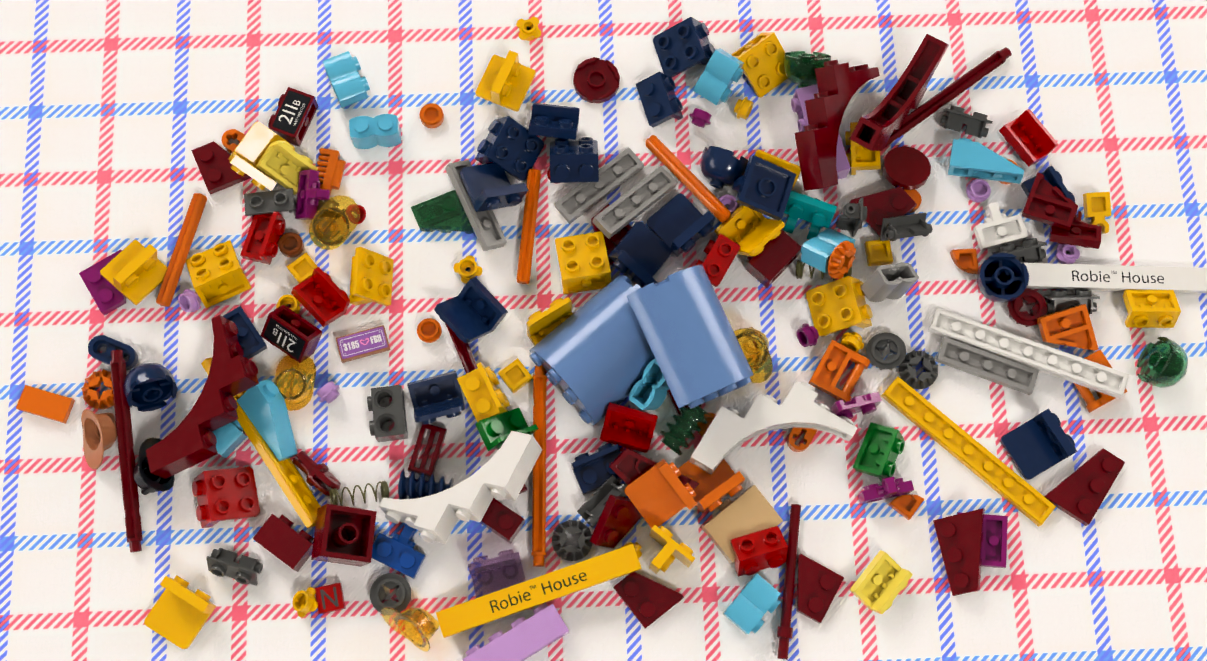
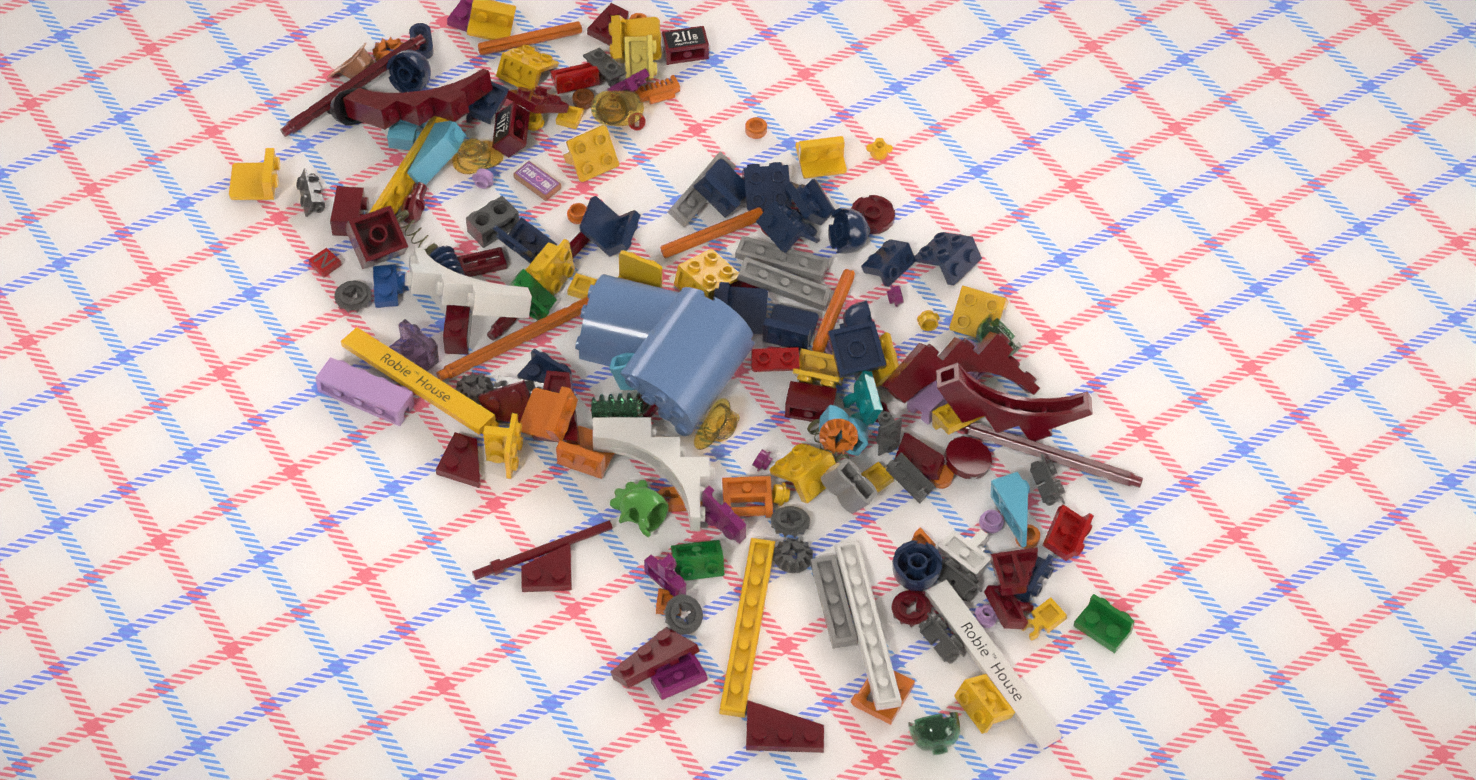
camera: 60 degrees right, 20 degrees down
orange tile [16,385,75,424] -> none
lavender plate [178,289,201,312] -> none
red bracket [192,467,260,528] -> none
red bracket [291,267,350,327] -> none
yellow plate [292,587,318,618] -> none
medium azure brick [322,51,370,108] -> none
medium azure brick [349,114,402,149] -> none
clear yellow piece [381,607,440,652] -> none
clear green wing [411,190,474,234] -> none
yellow plate [453,255,483,284] -> none
red bracket [600,402,658,453] -> none
medium azure brick [693,48,744,105] -> none
tan container [700,485,783,563] -> none
medium azure brick [723,574,781,635] -> none
red bracket [731,526,788,577] -> none
light yellow bracket [850,550,913,614] -> none
dark blue bracket [1000,408,1078,480] -> none
orange wing [1036,304,1099,351] -> none
none -> dark red plate [506,87,569,114]
none -> bright green piece [610,480,669,538]
none -> dark grey gear [663,594,703,635]
none -> dark blue cylinder [828,208,870,254]
none -> green bracket [1073,594,1135,654]

